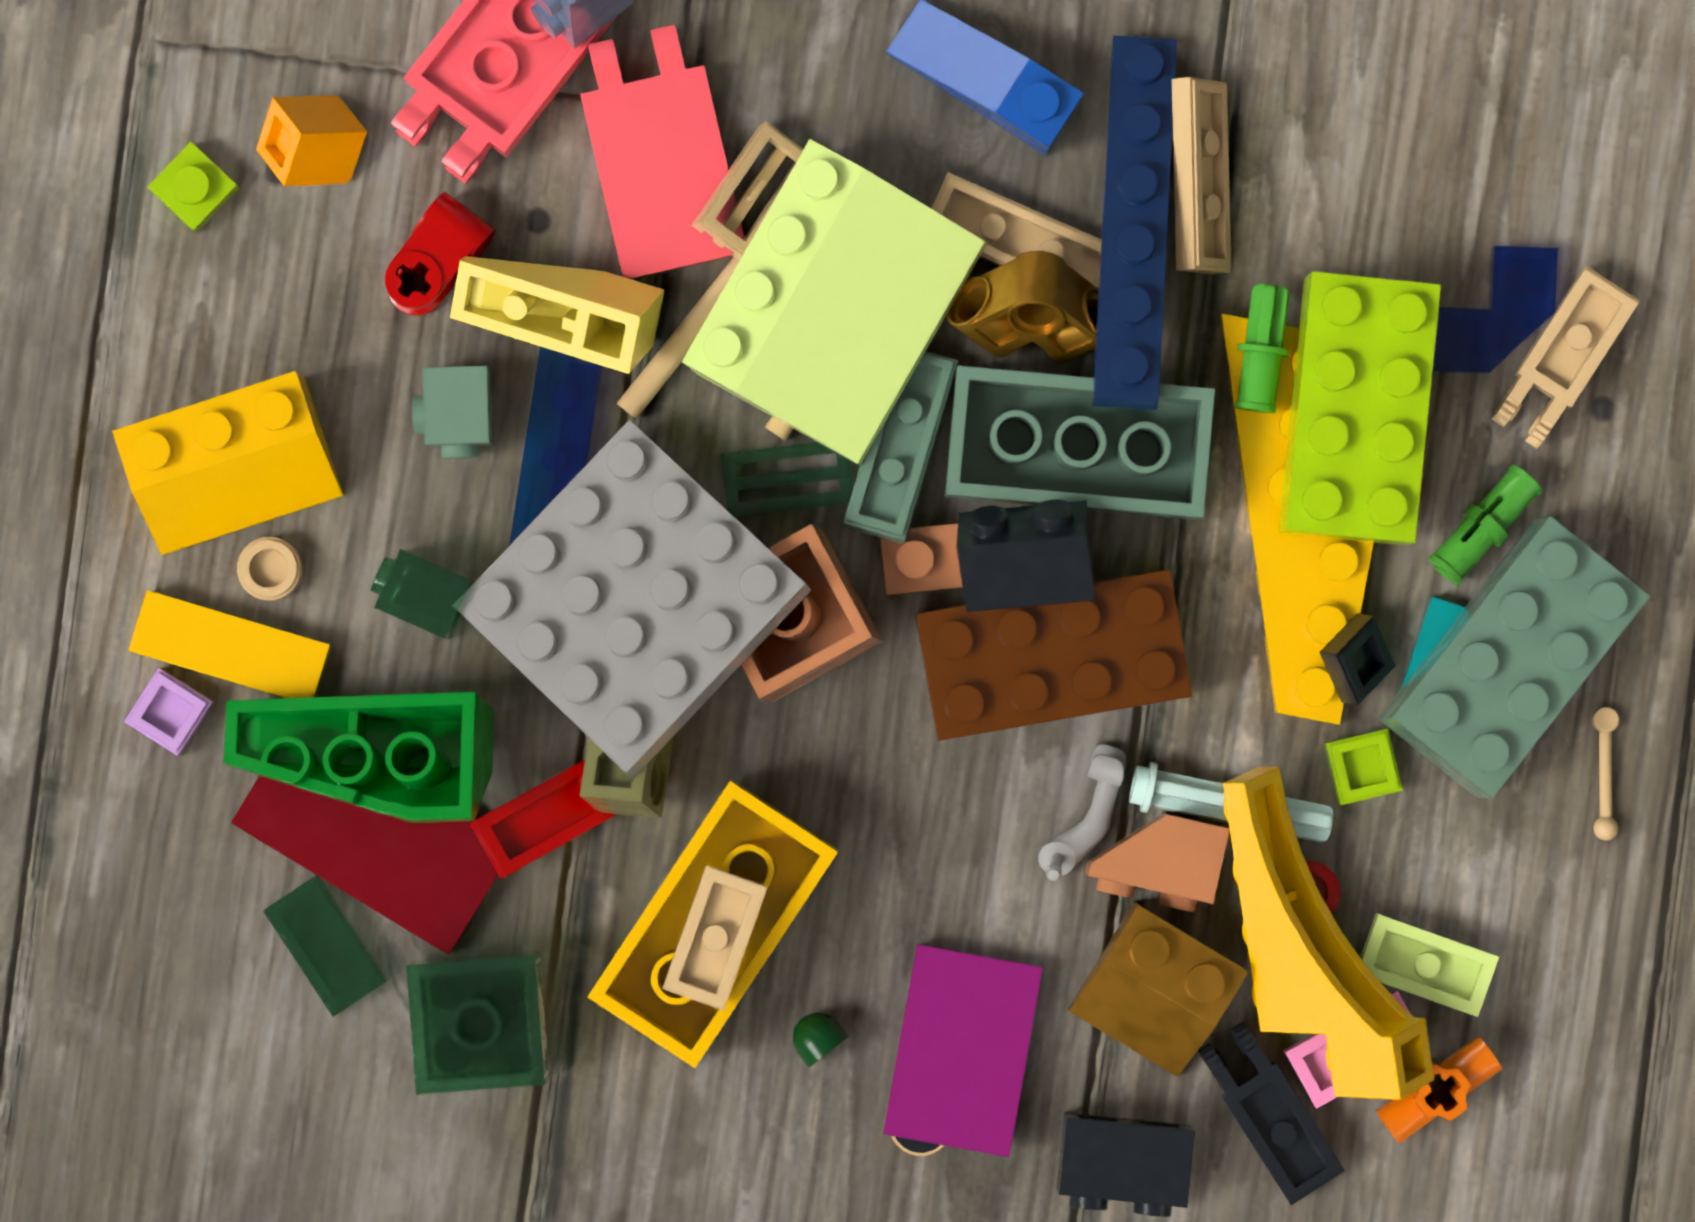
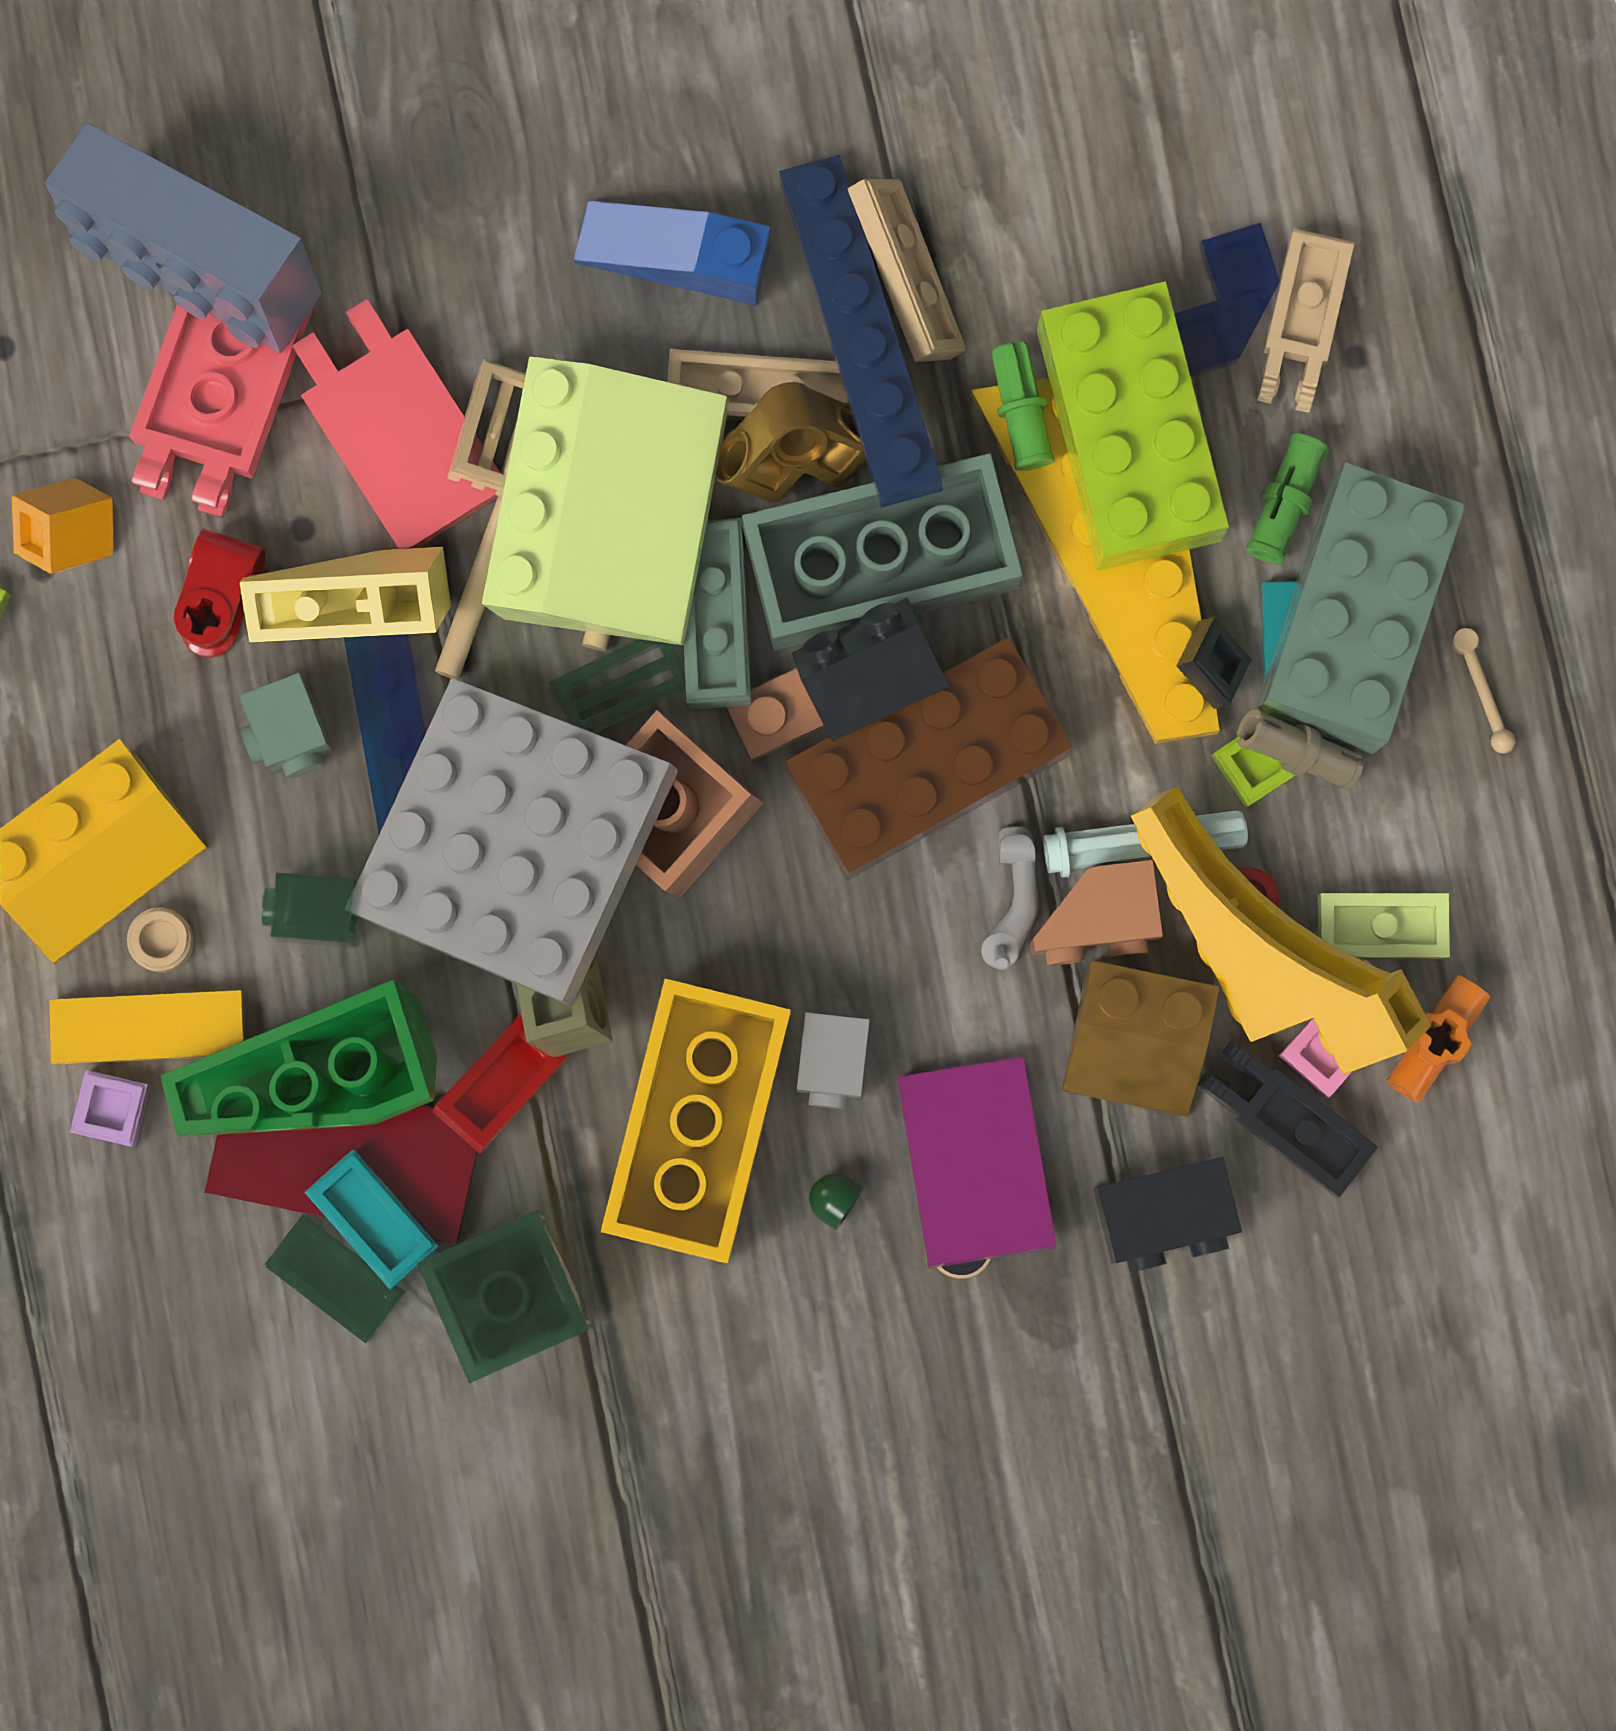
camera: 25 degrees left, 5 degrees down
tan plate [662,865,768,1011] -> none
none -> teal tile [305,1149,441,1290]
none -> light grey brick [797,1012,869,1110]
none -> dark tan pin [1237,709,1364,789]

